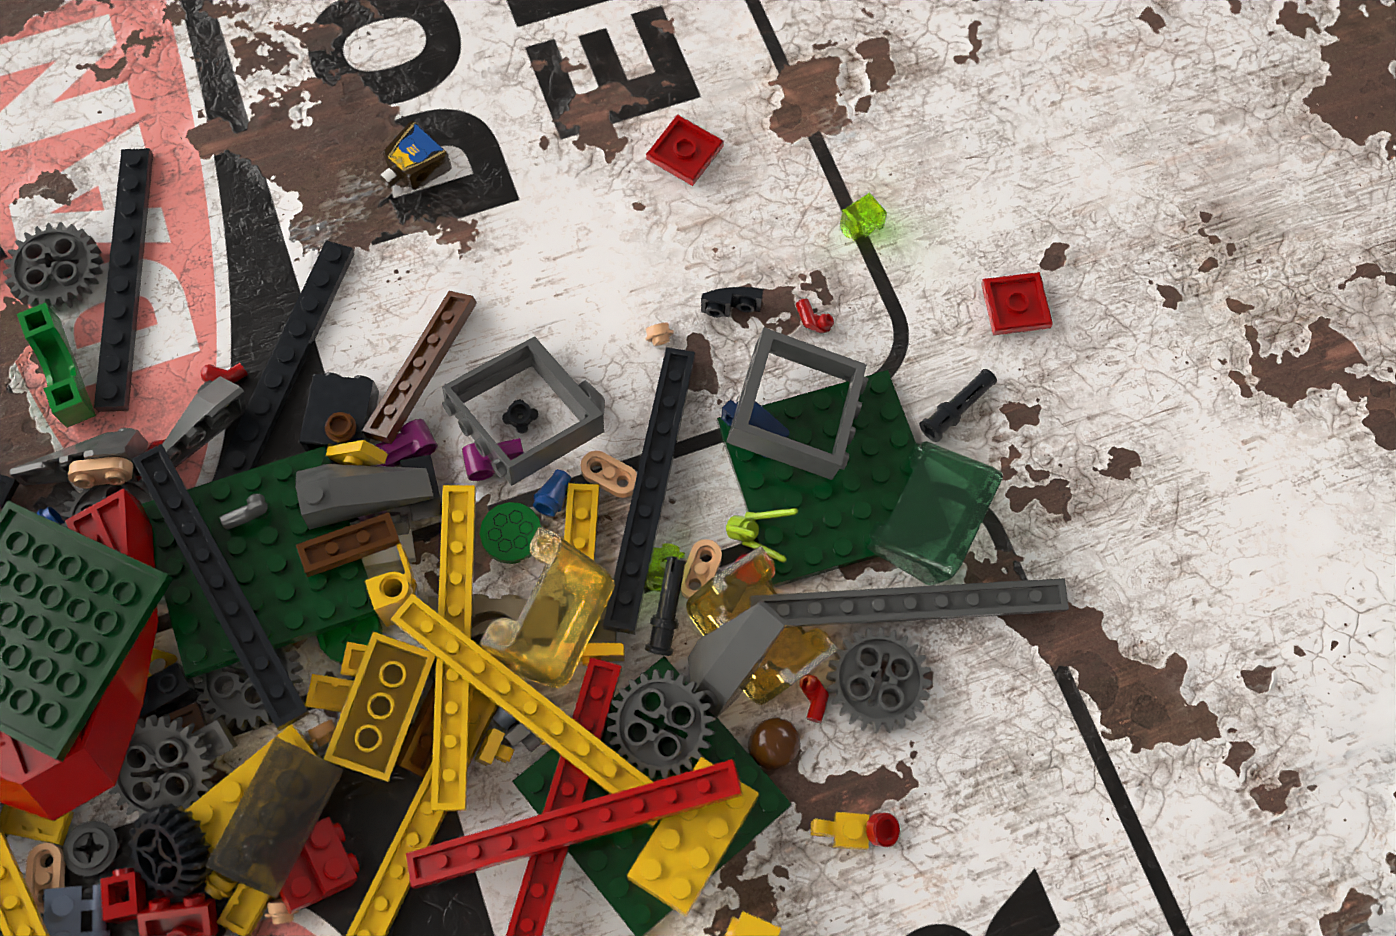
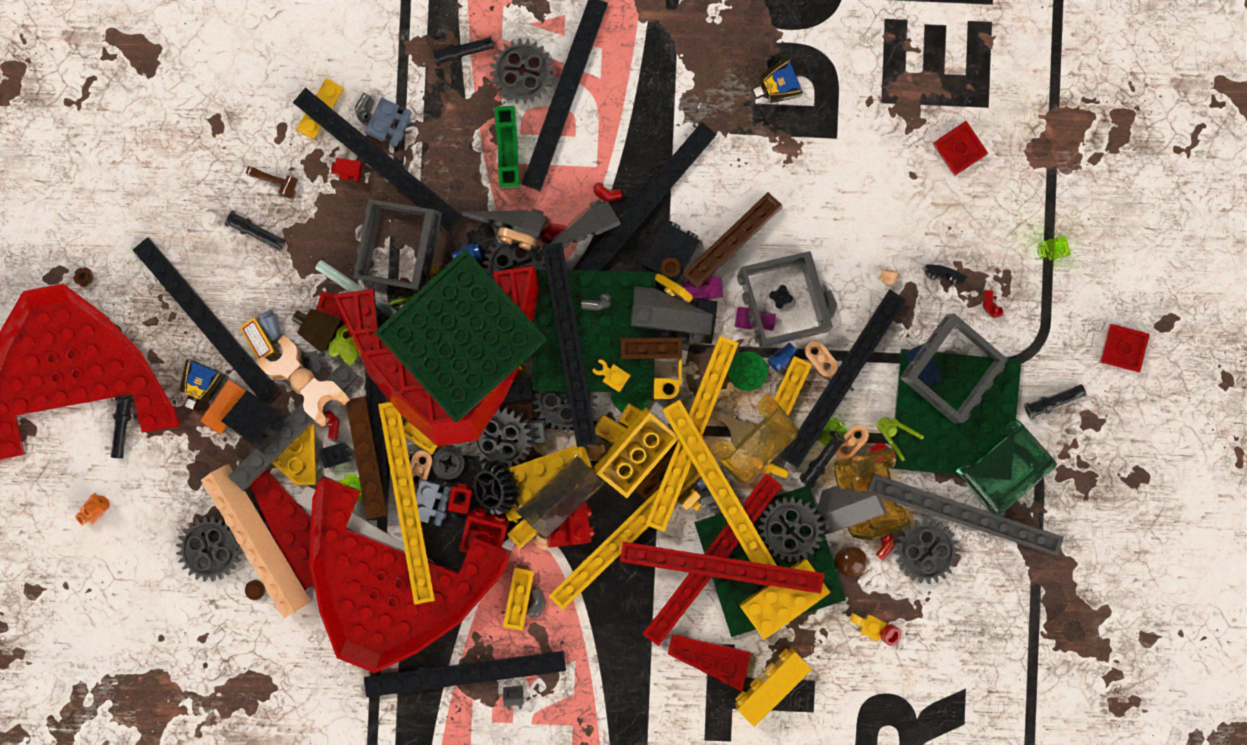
camera: 20 degrees right, 20 degrees up
none -> yellow plate [592,359,630,392]

